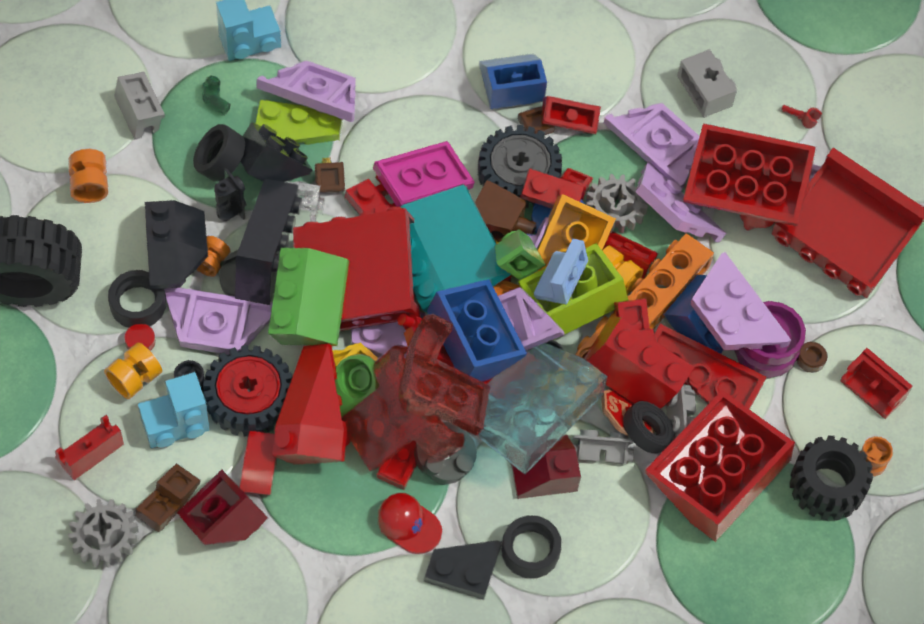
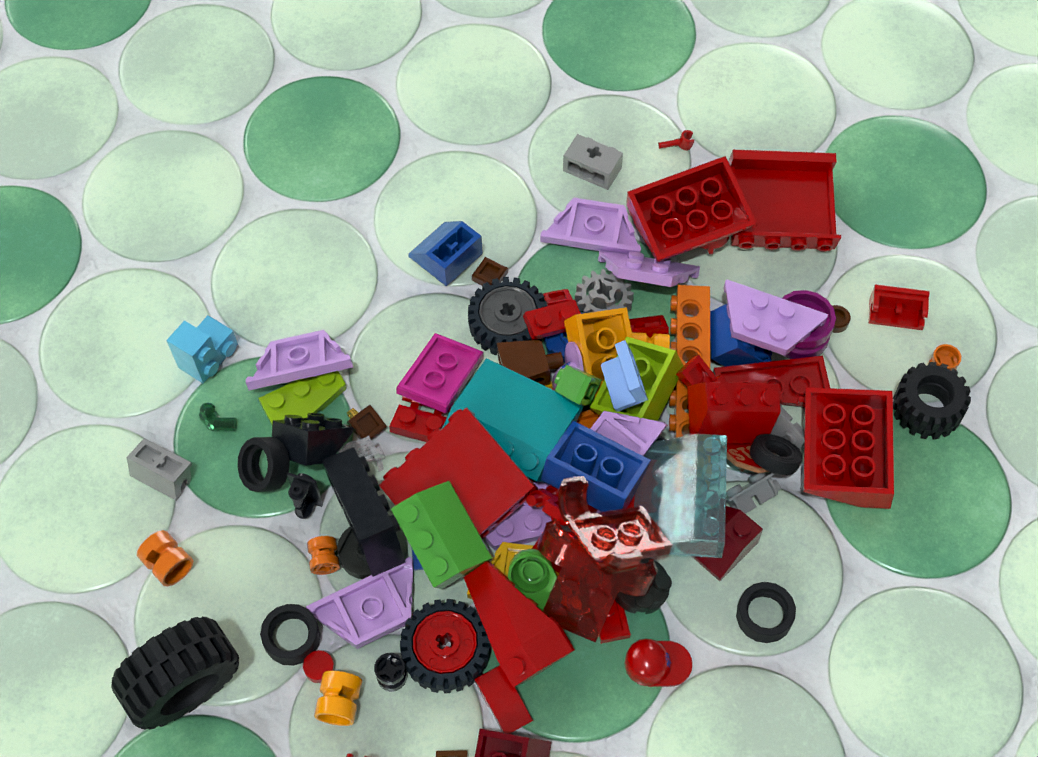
camera: 30 degrees left, 0 degrees up
medium azure brick [138,372,210,448] -> none
black wedge [145,200,208,290] -> none
black wing [424,540,502,600] -> none
red slope [542,96,601,134] -> none

